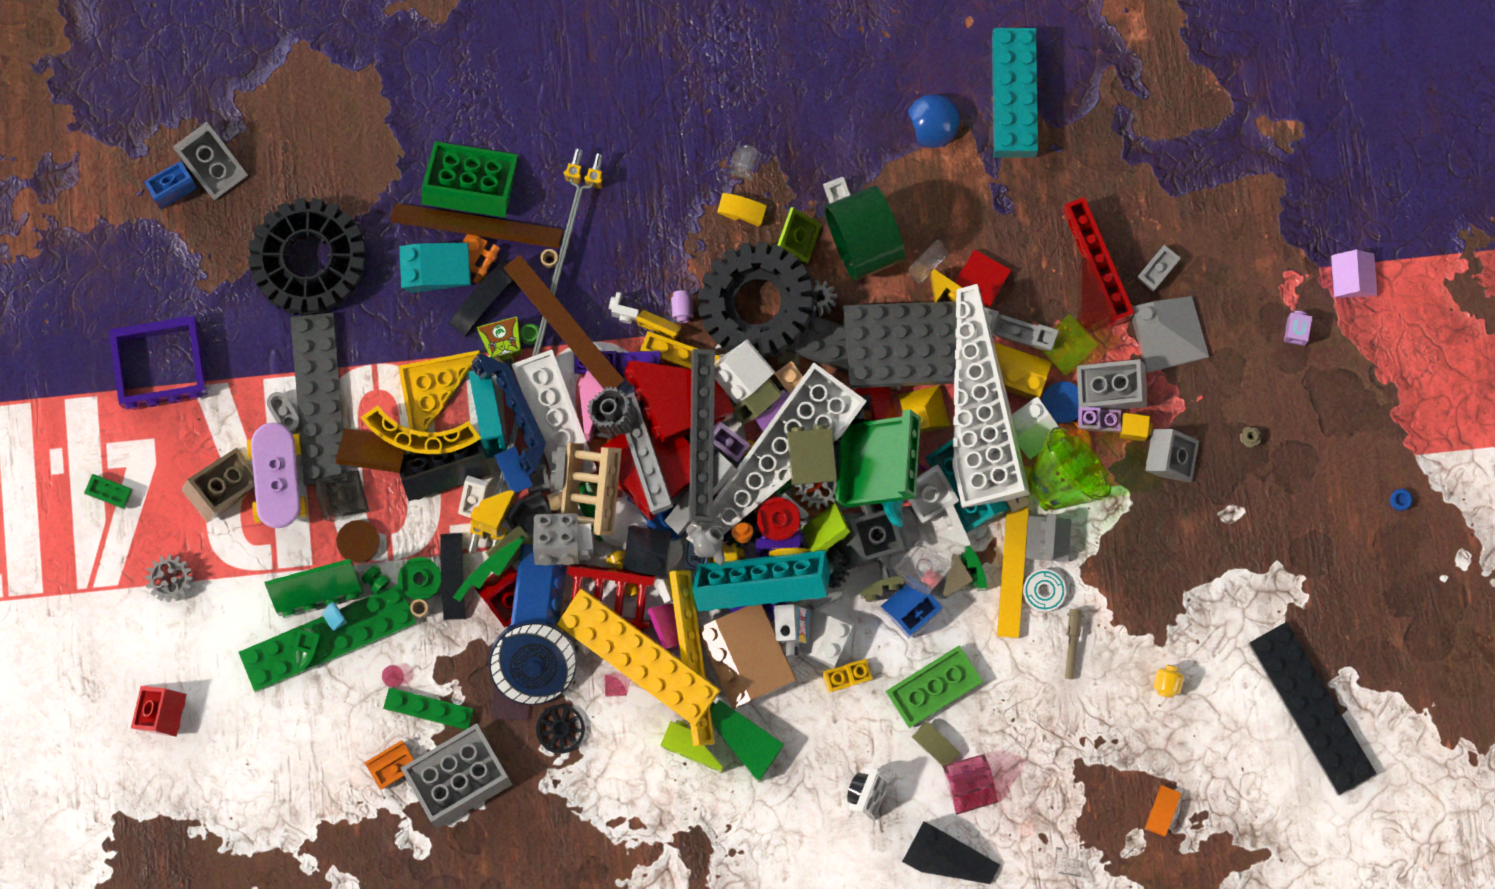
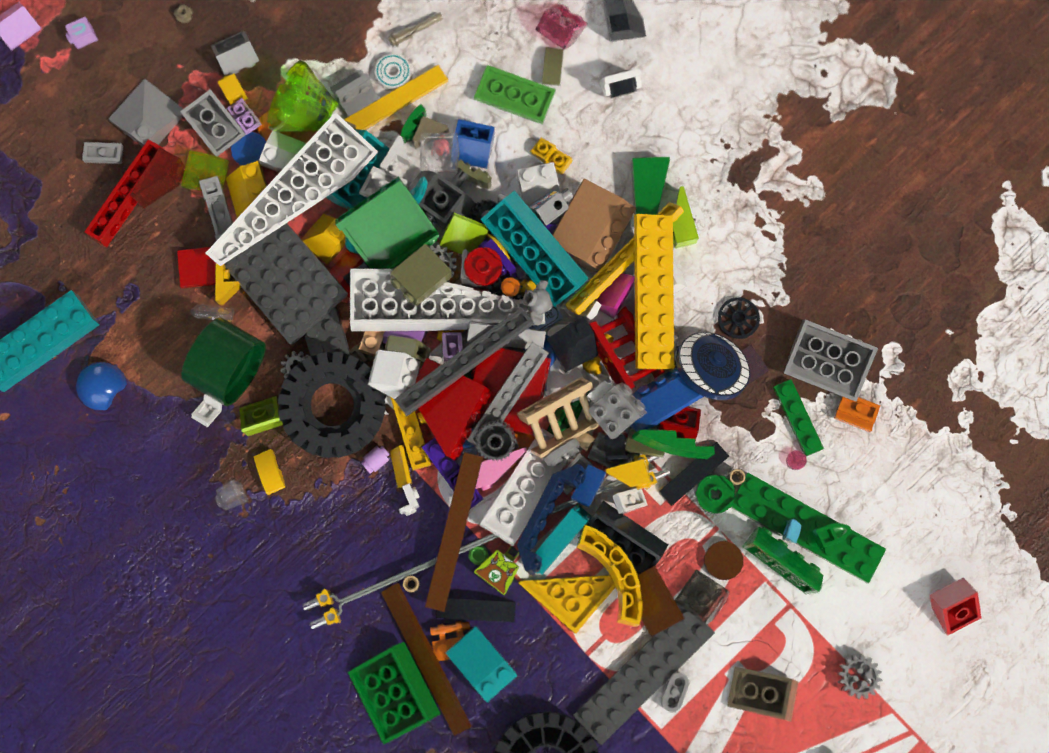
camera: 130 degrees left, 0 degrees up
lavender piece [247,422,308,528] -> none
green wheel [361,564,392,595] -> none
clear pink tile [604,674,627,697] -> none

